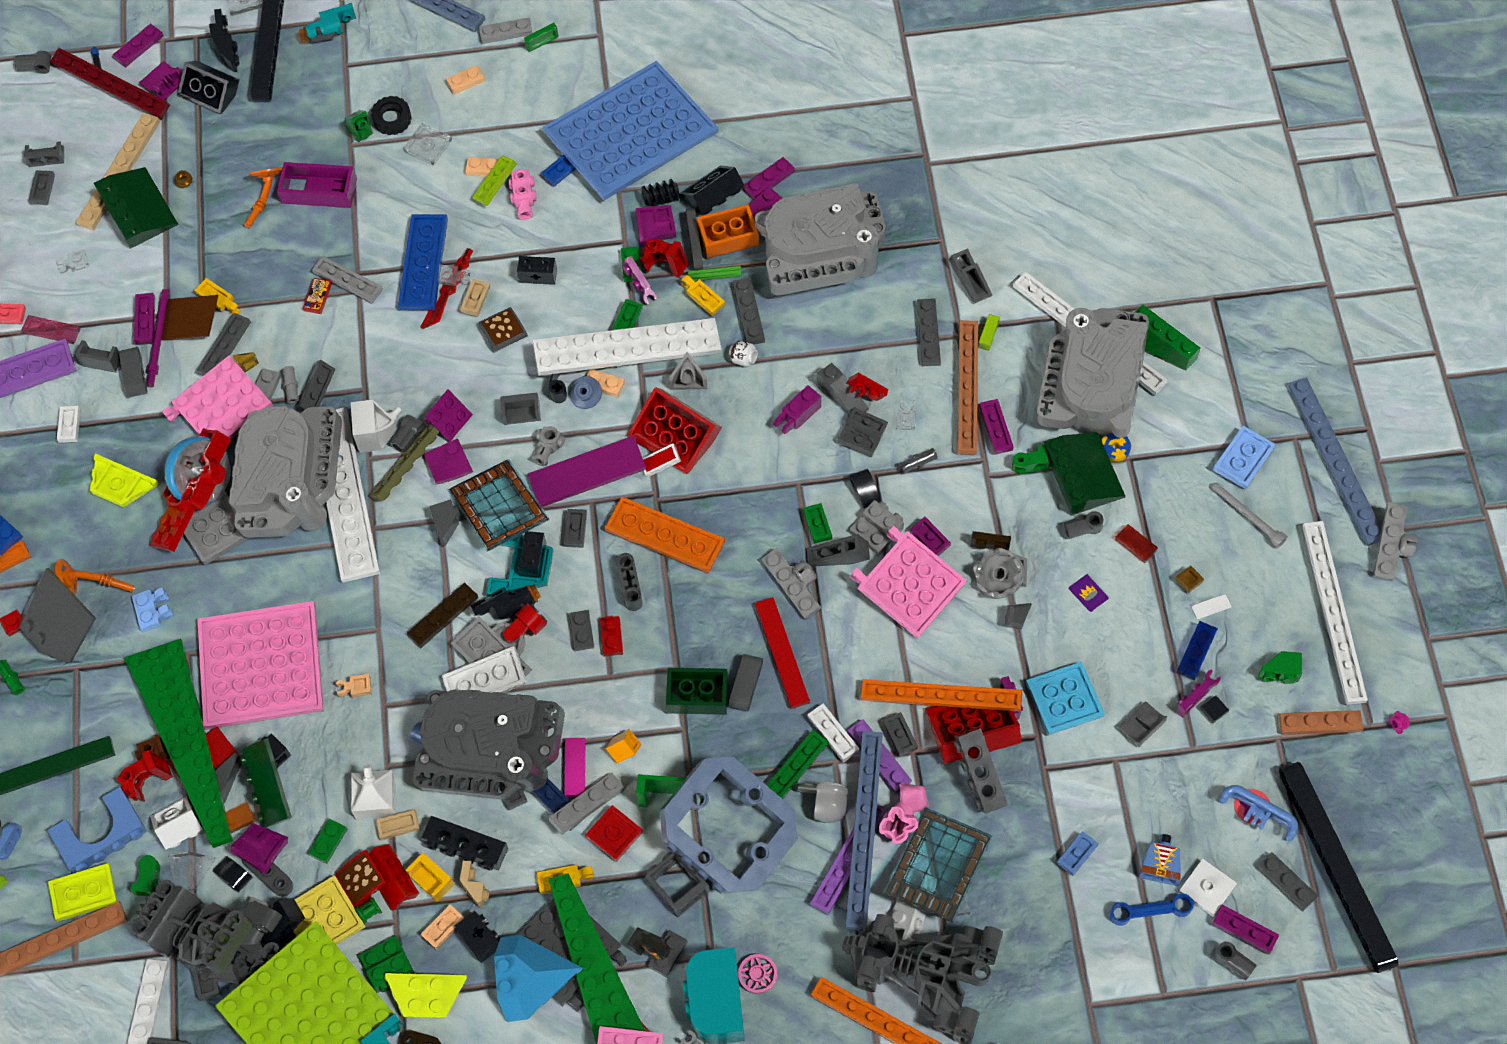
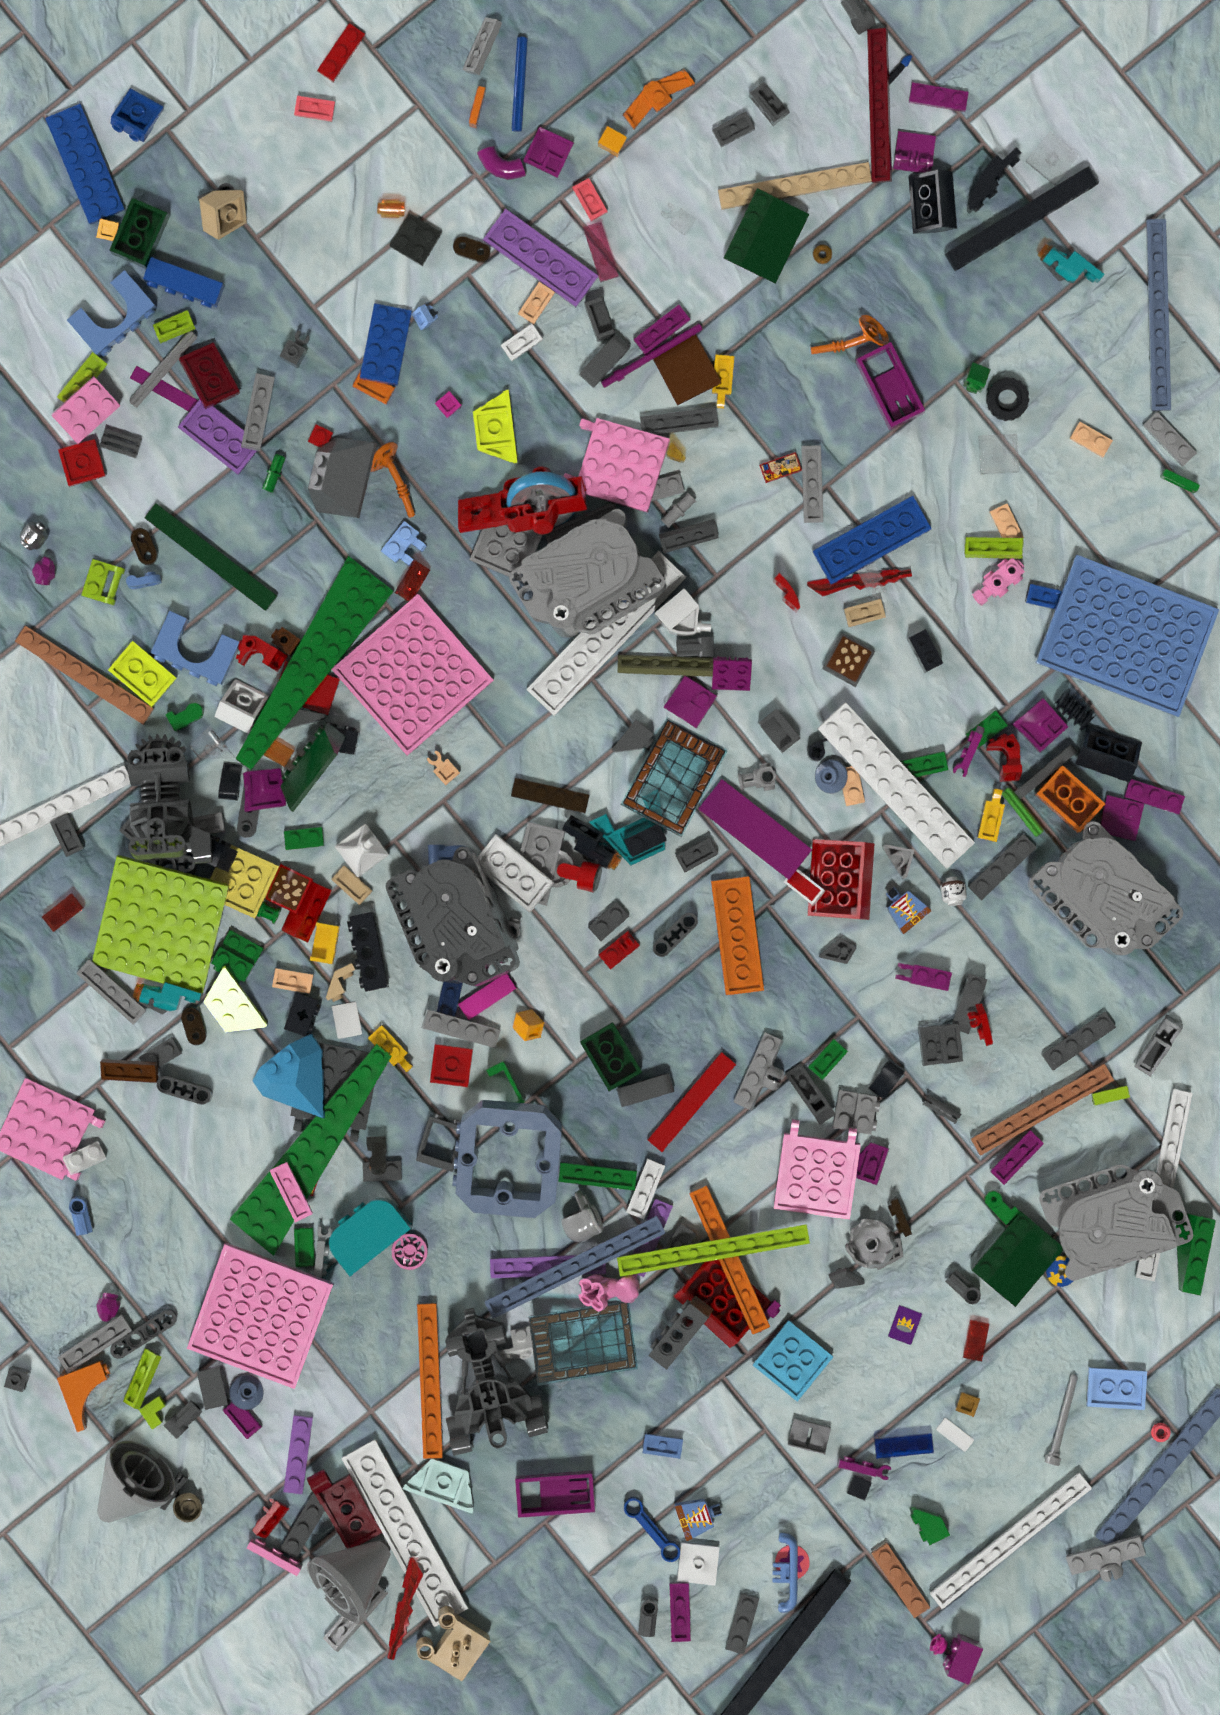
camera: 55 degrees right, 25 degrees up
none -> white sticker [332,1002,362,1039]
none -> clear red plate [394,560,430,602]
none -> dark pink plate [435,391,462,419]
none -> magenta piece [515,1470,596,1518]
none -> light nougat plate [518,282,555,325]
none -> lime plate [617,1224,810,1277]
none -> red slope [773,573,800,613]
none -> dark grey piece [819,938,857,964]
none -> torso [886,887,931,934]
none -> magenta brick [943,1633,983,1685]
none -> coral plate [1151,1423,1171,1442]

